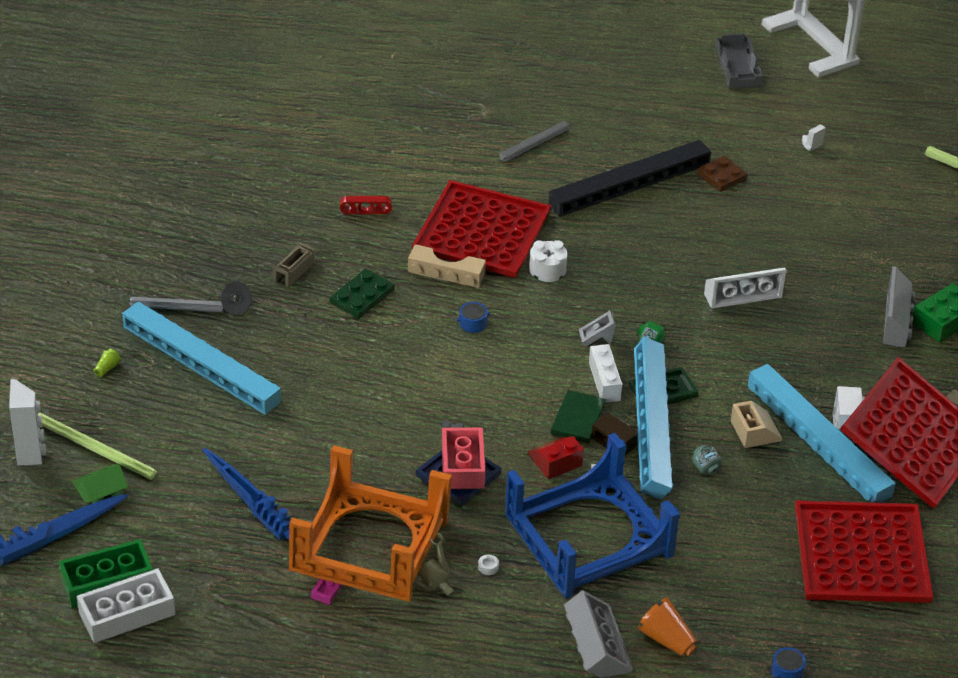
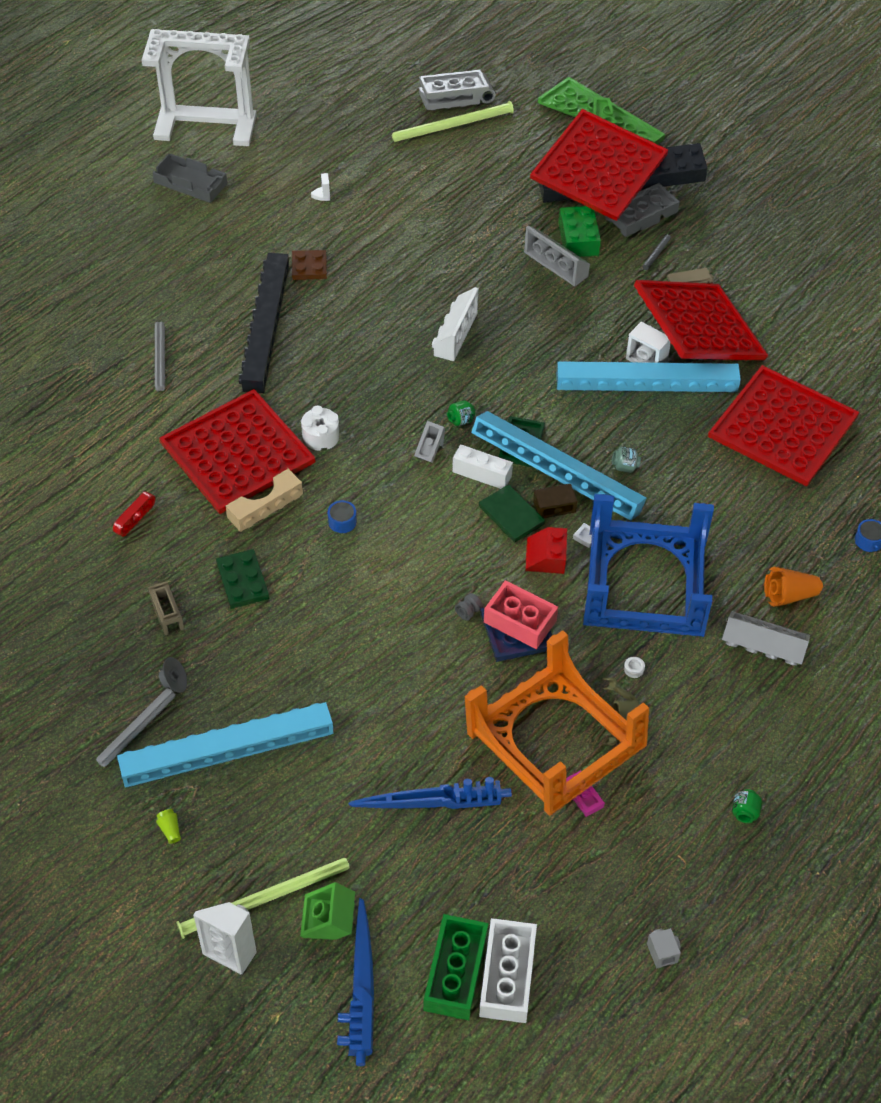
camera: 55 degrees left, 10 degrees up
tan slope [730,401,782,448] -> none

